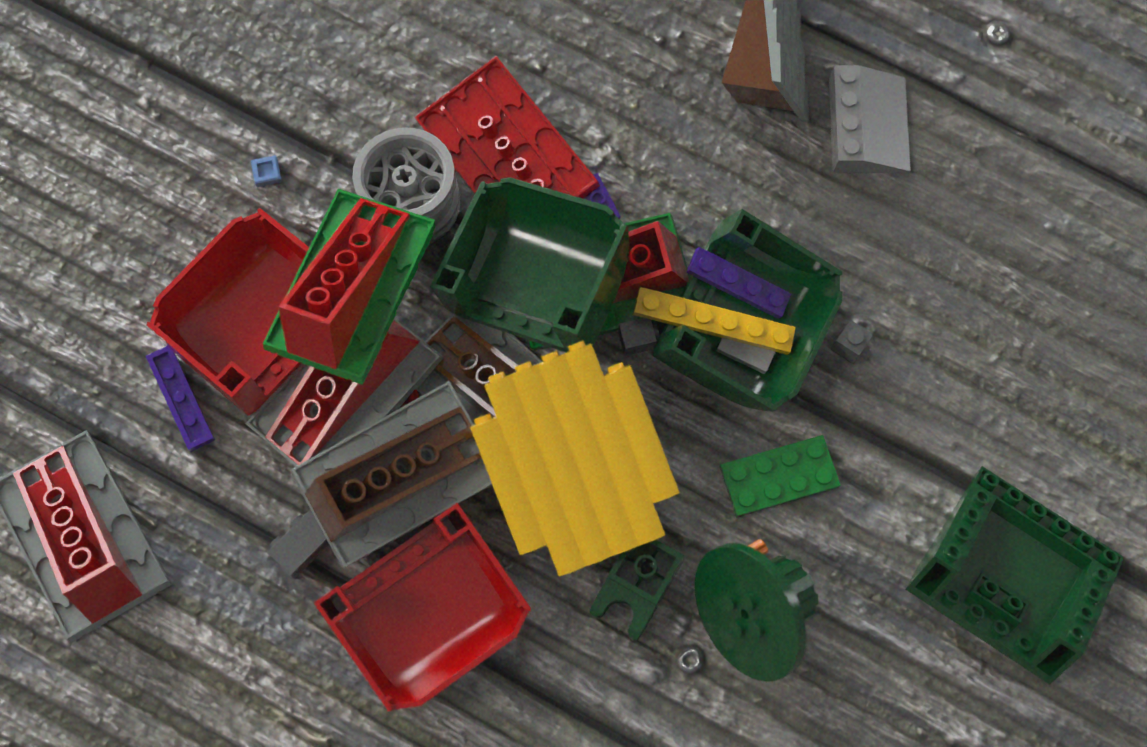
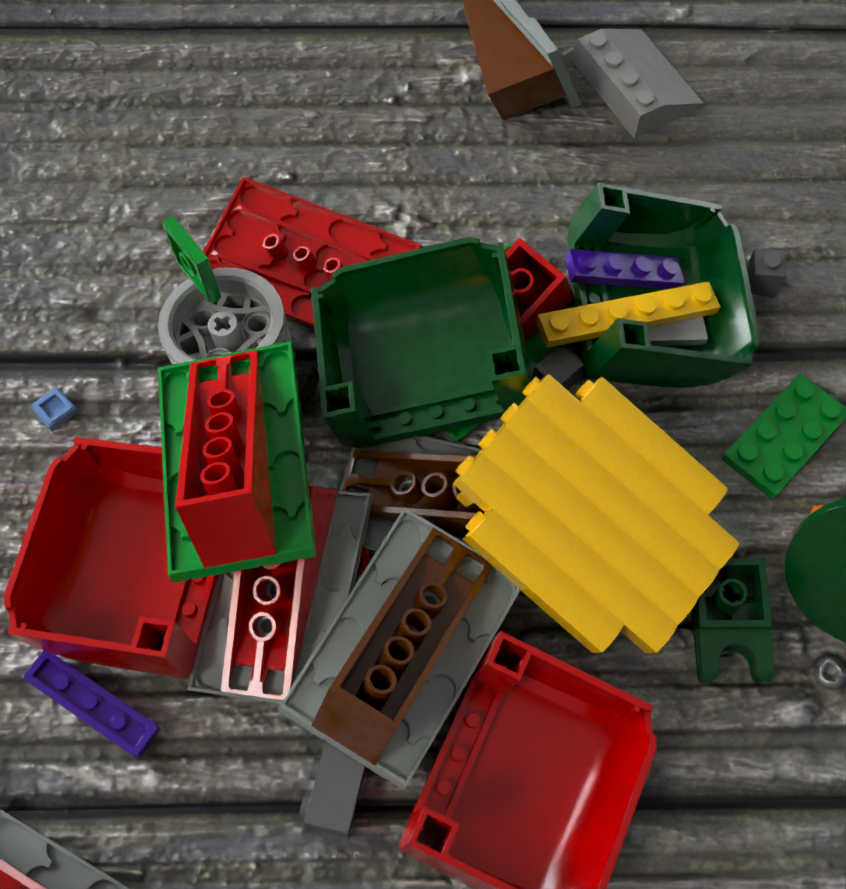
camera: 30 degrees left, 10 degrees down
none -> green tile [162,216,222,304]

